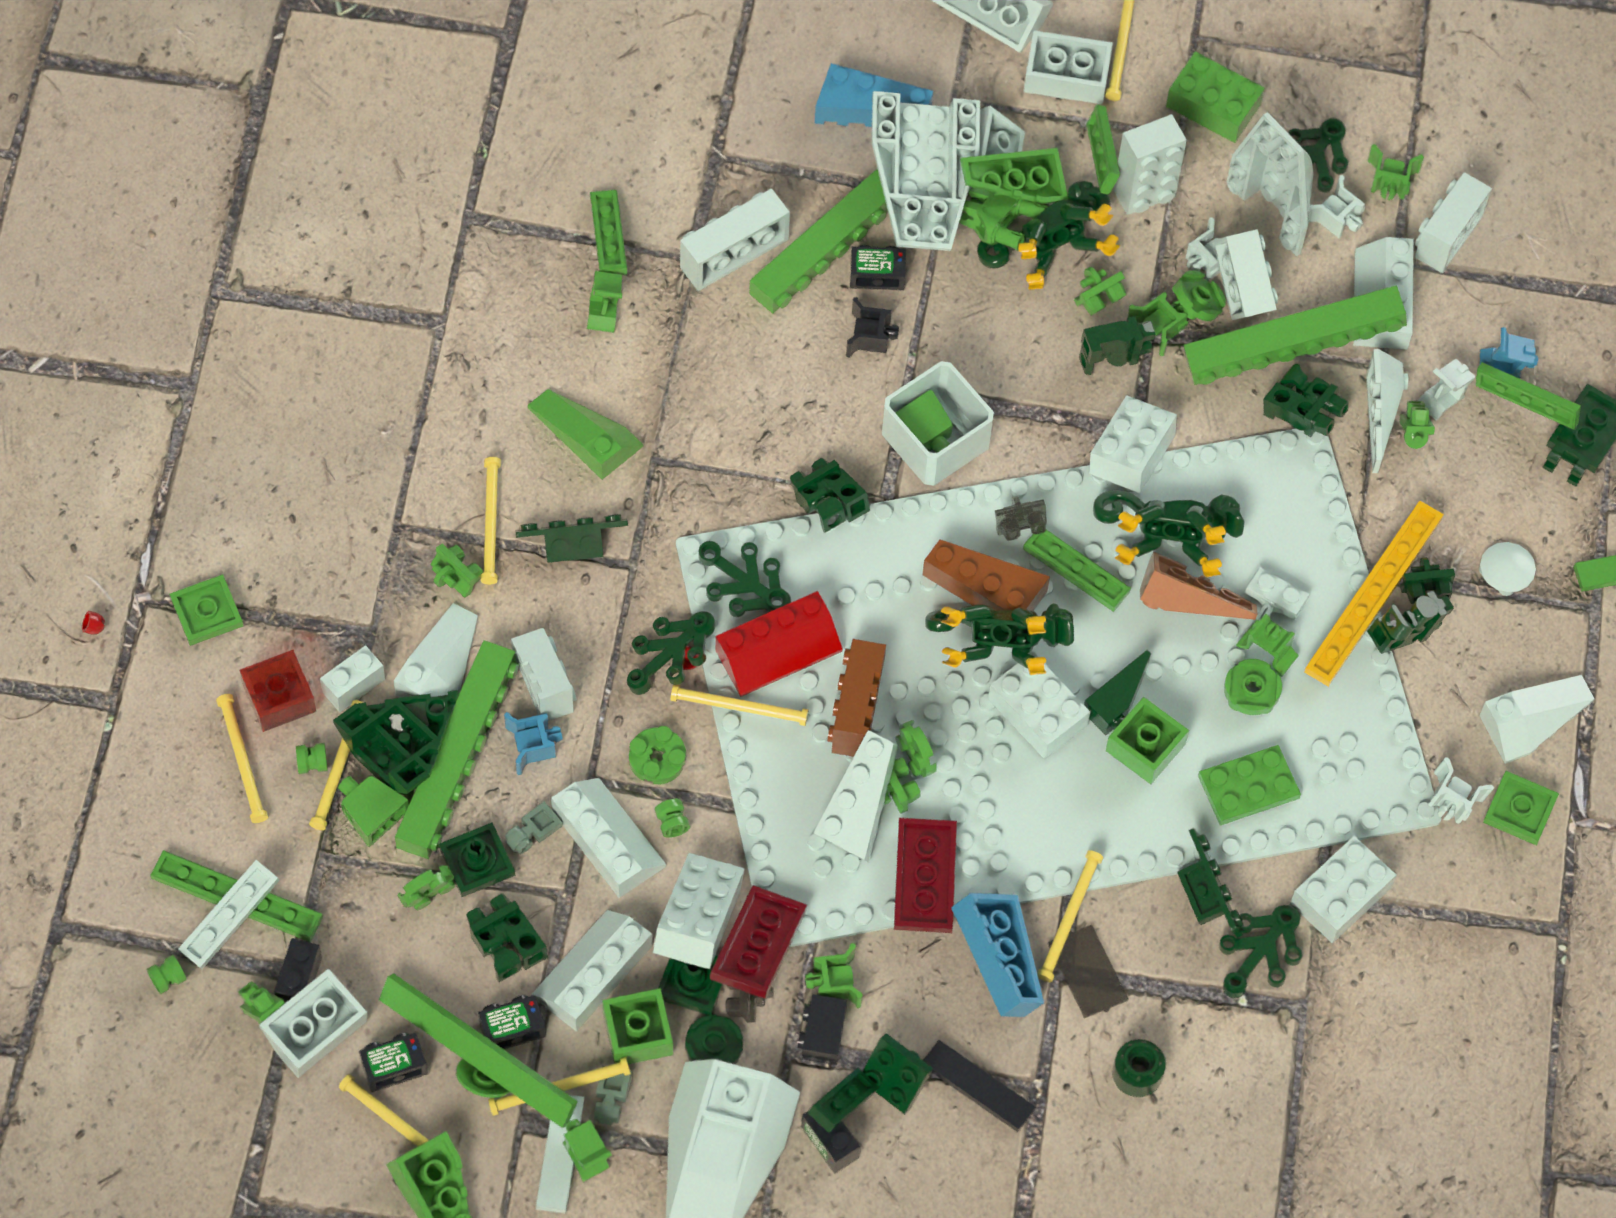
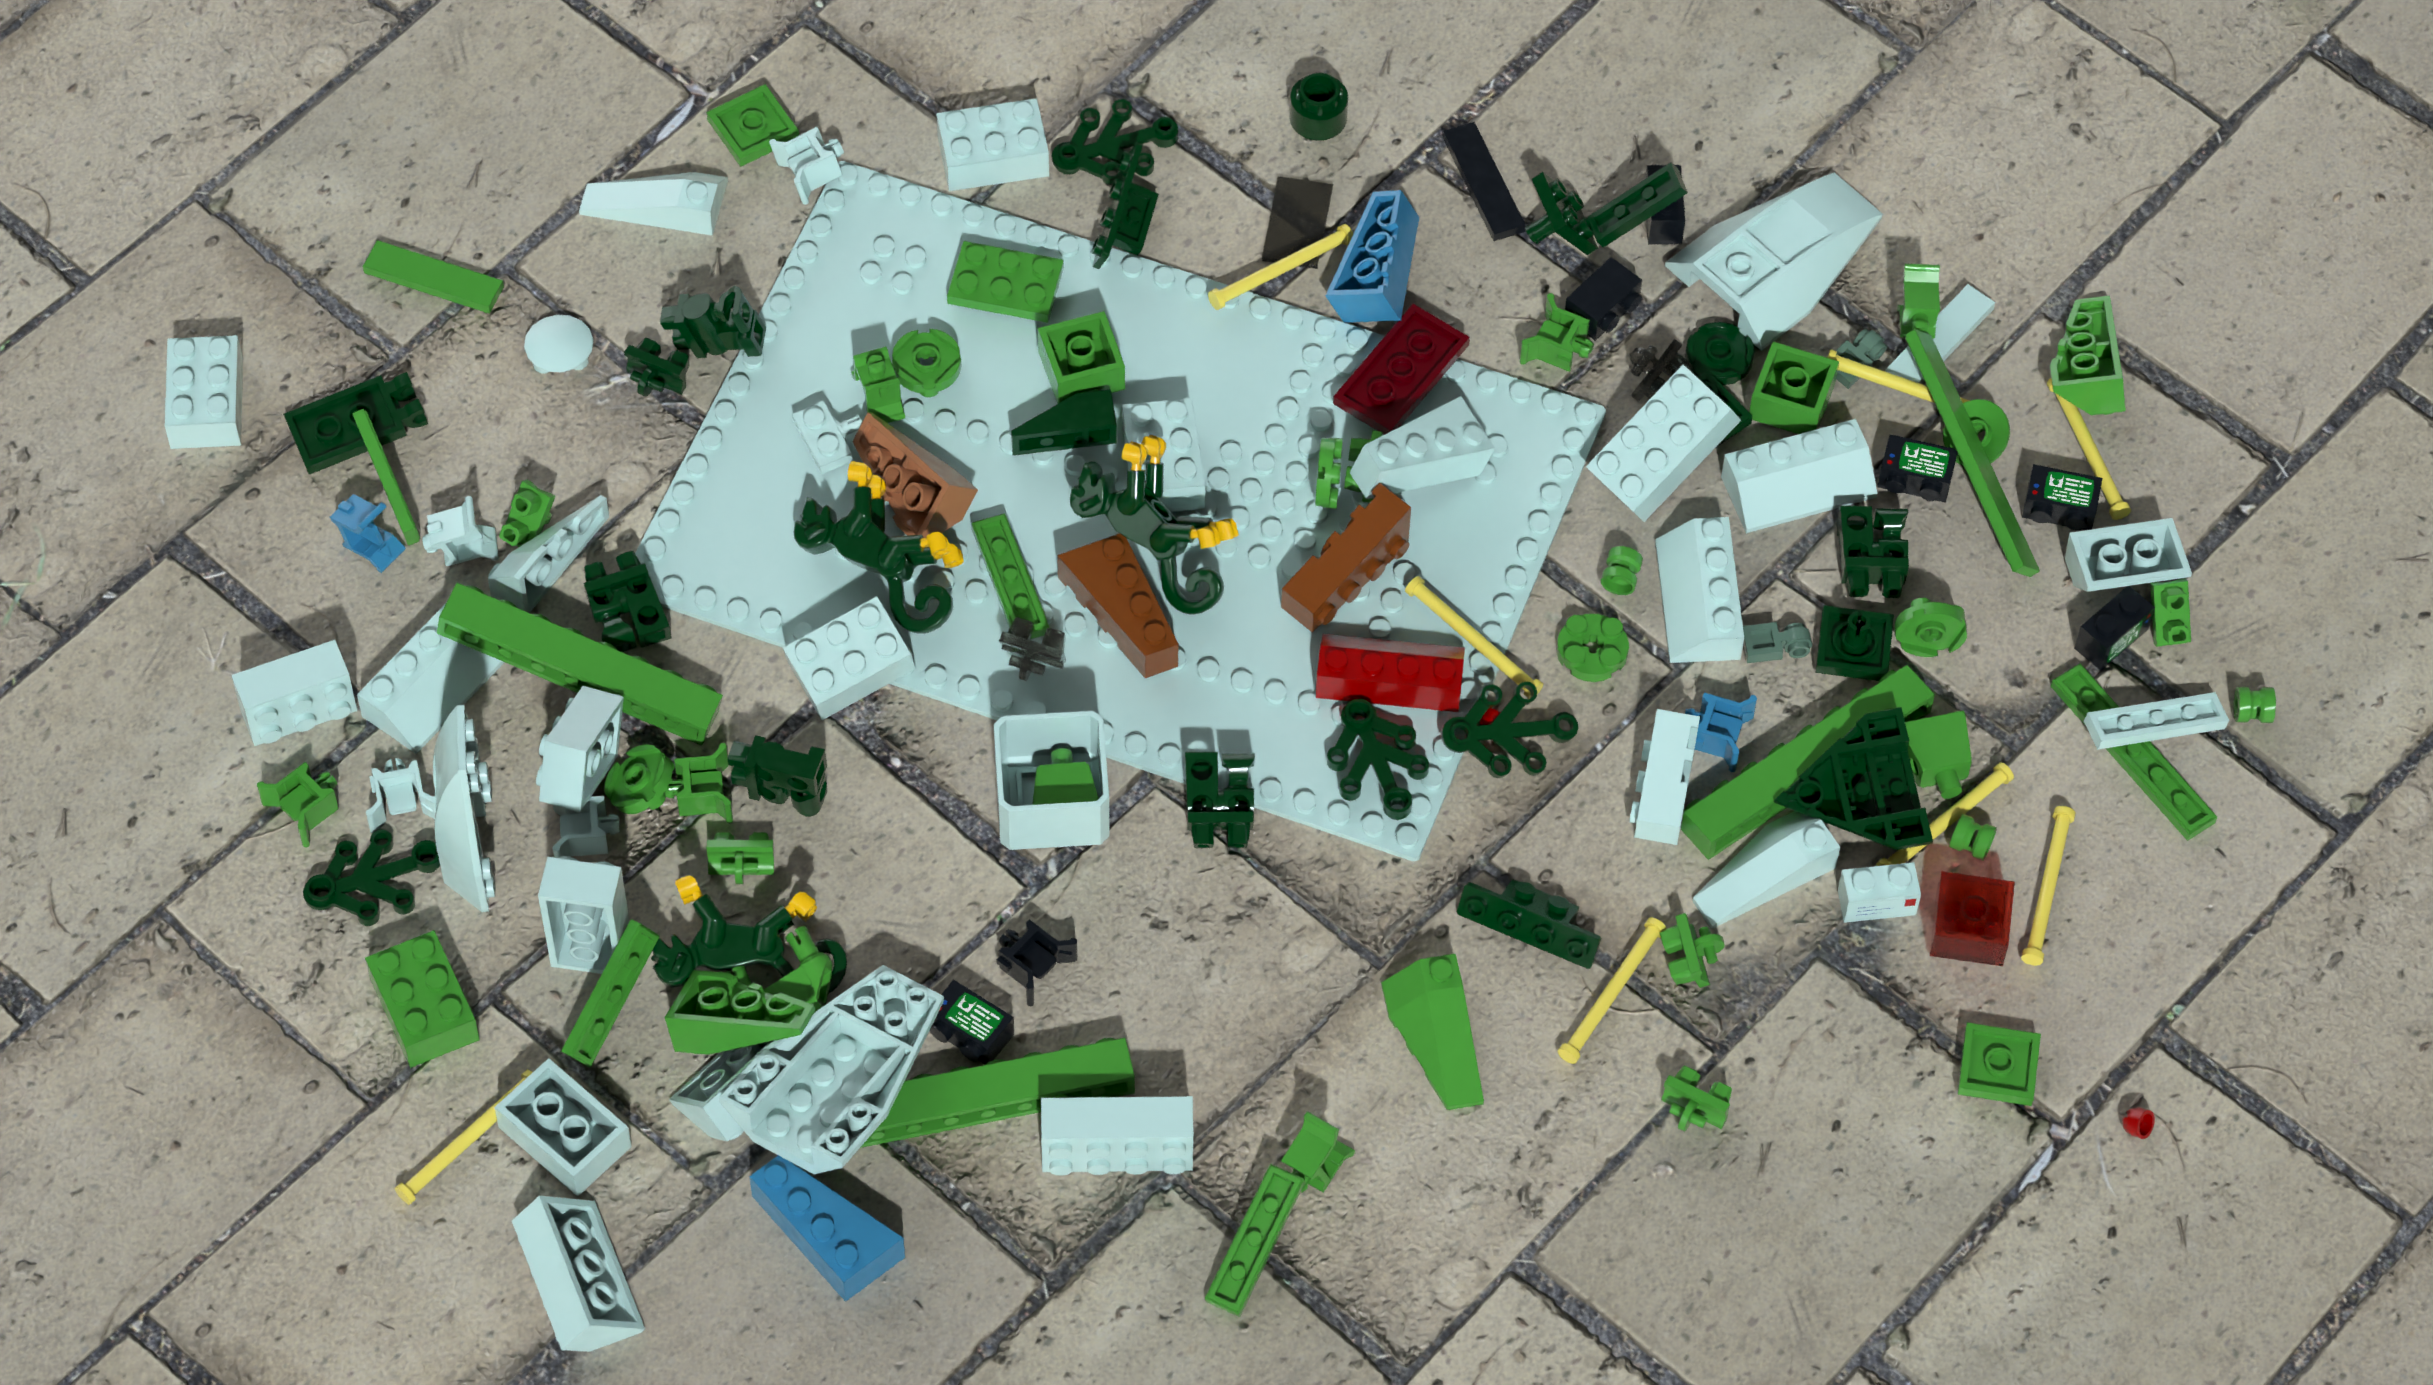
camera: 145 degrees left, 5 degrees down
dark red plate [710,885,807,999] -> none
yellow plate [1304,500,1444,687] -> none
none -> bright green hips [1661,1066,1732,1132]

